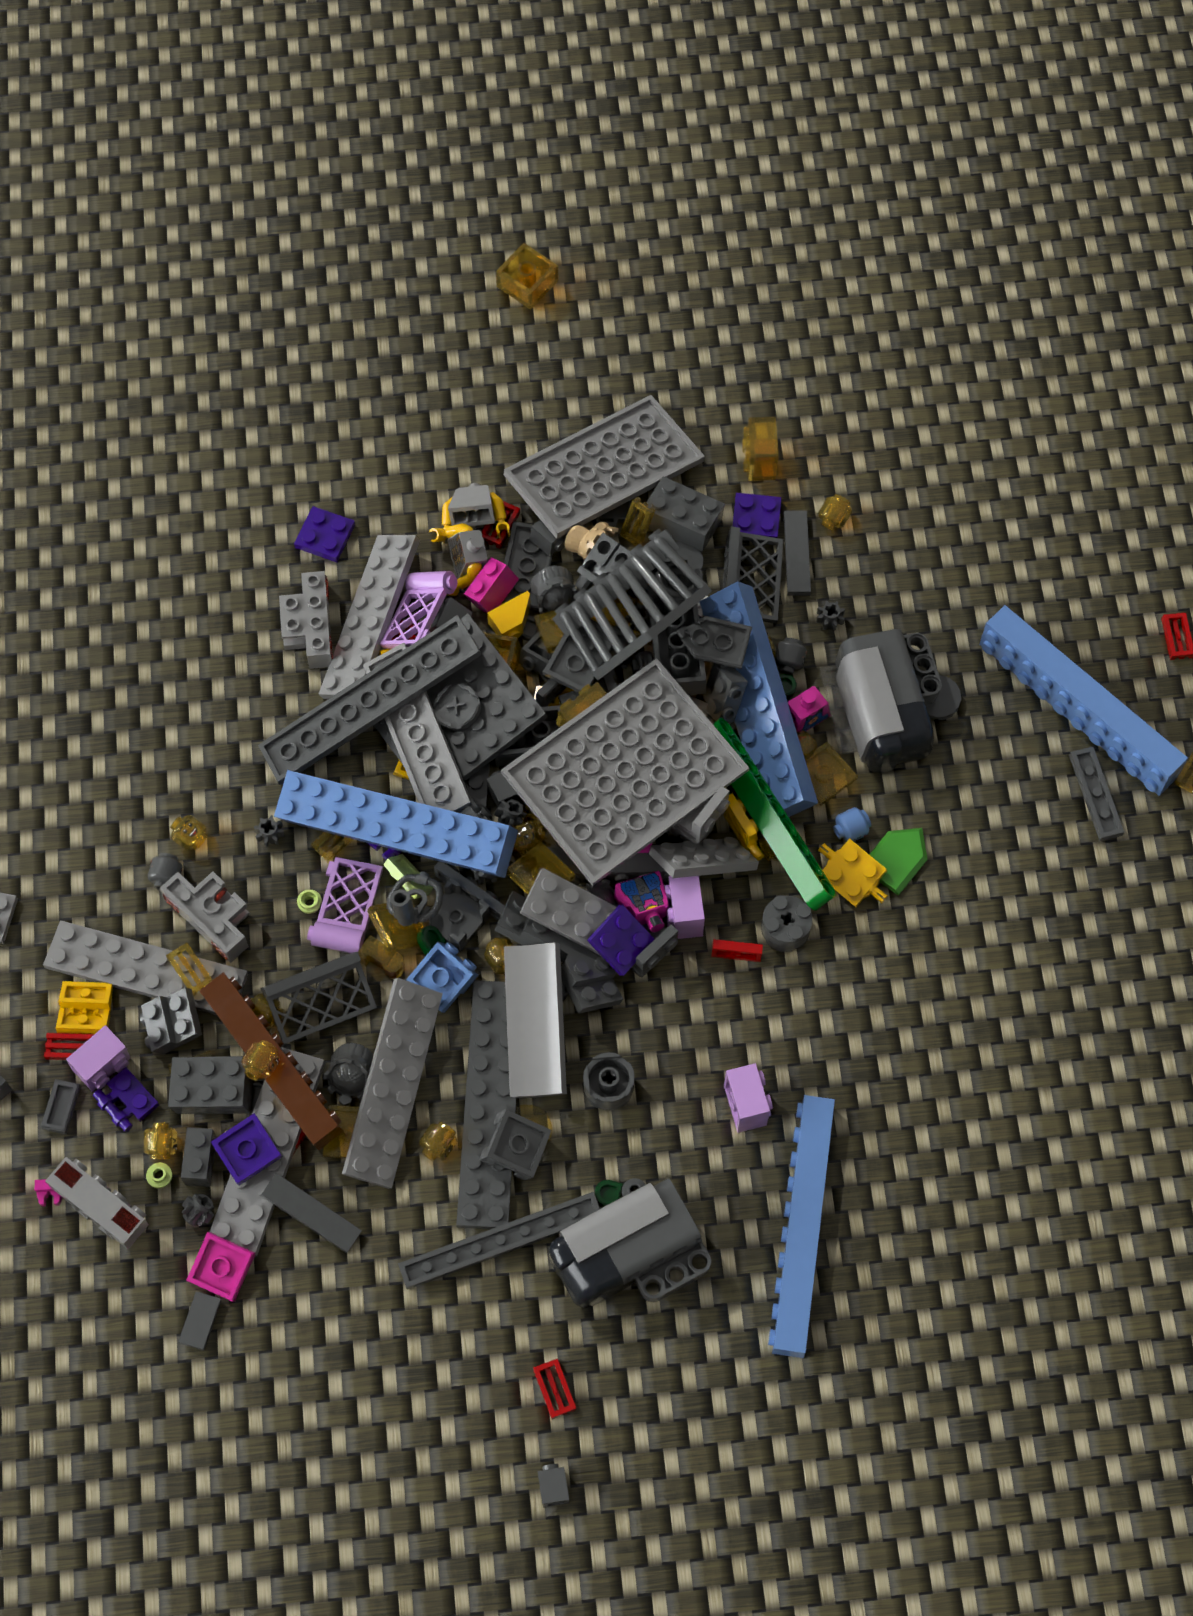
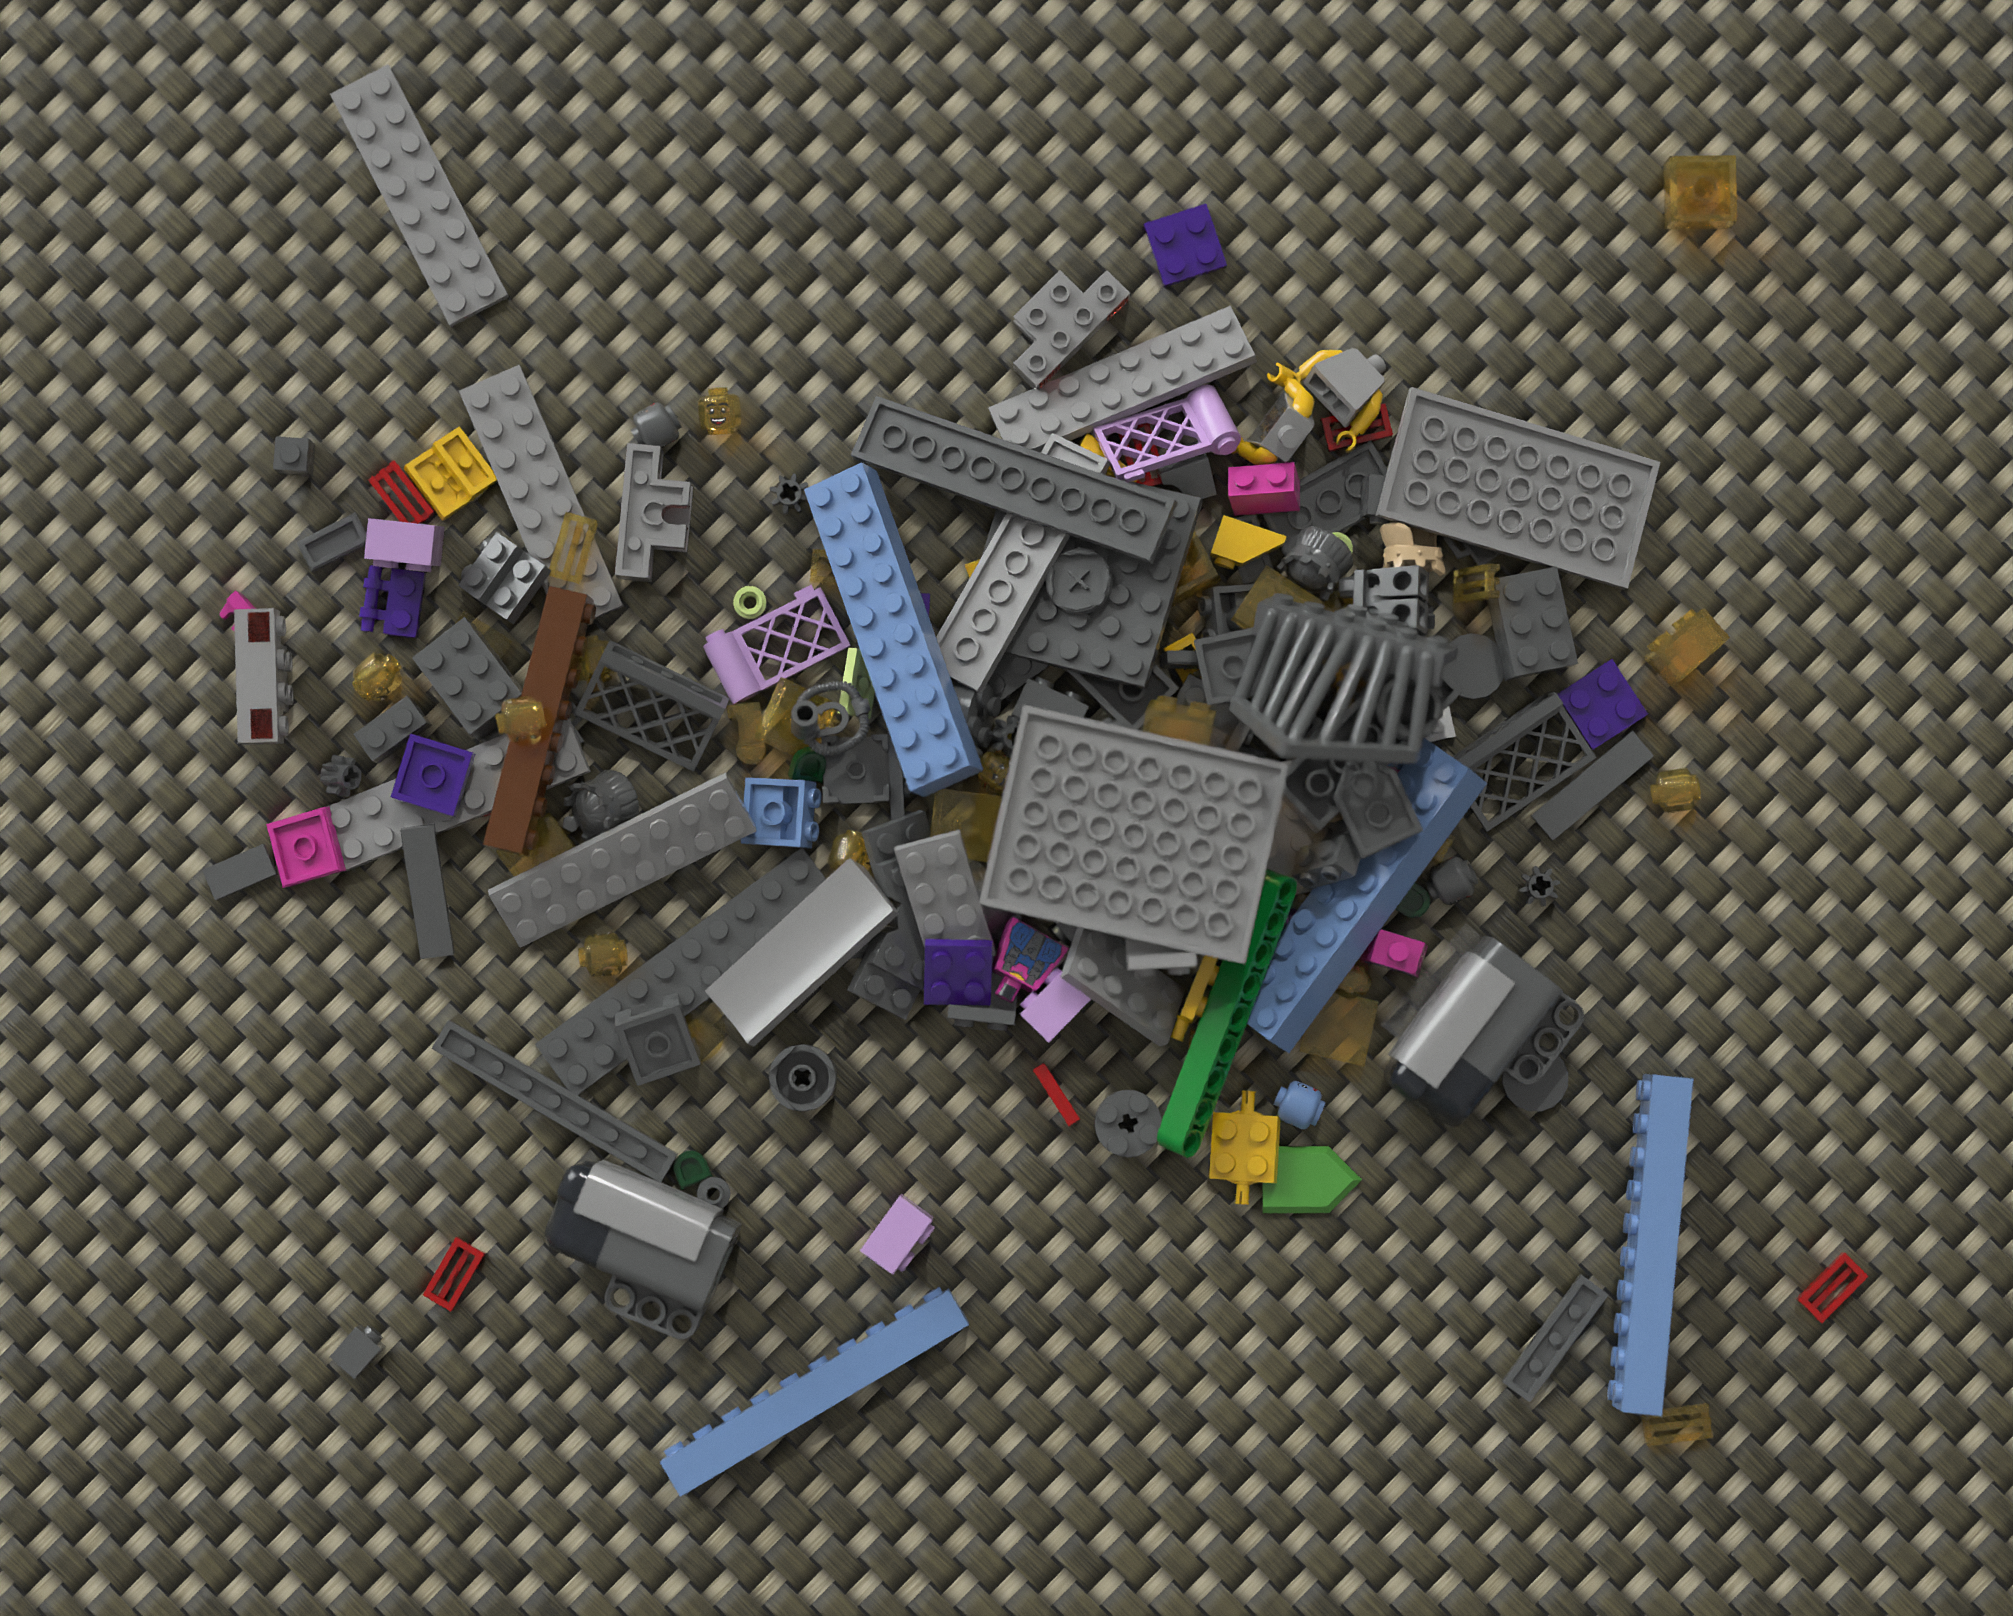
camera: 55 degrees right, 20 degrees up
yellowish green plate [146,1162,172,1189] -> none

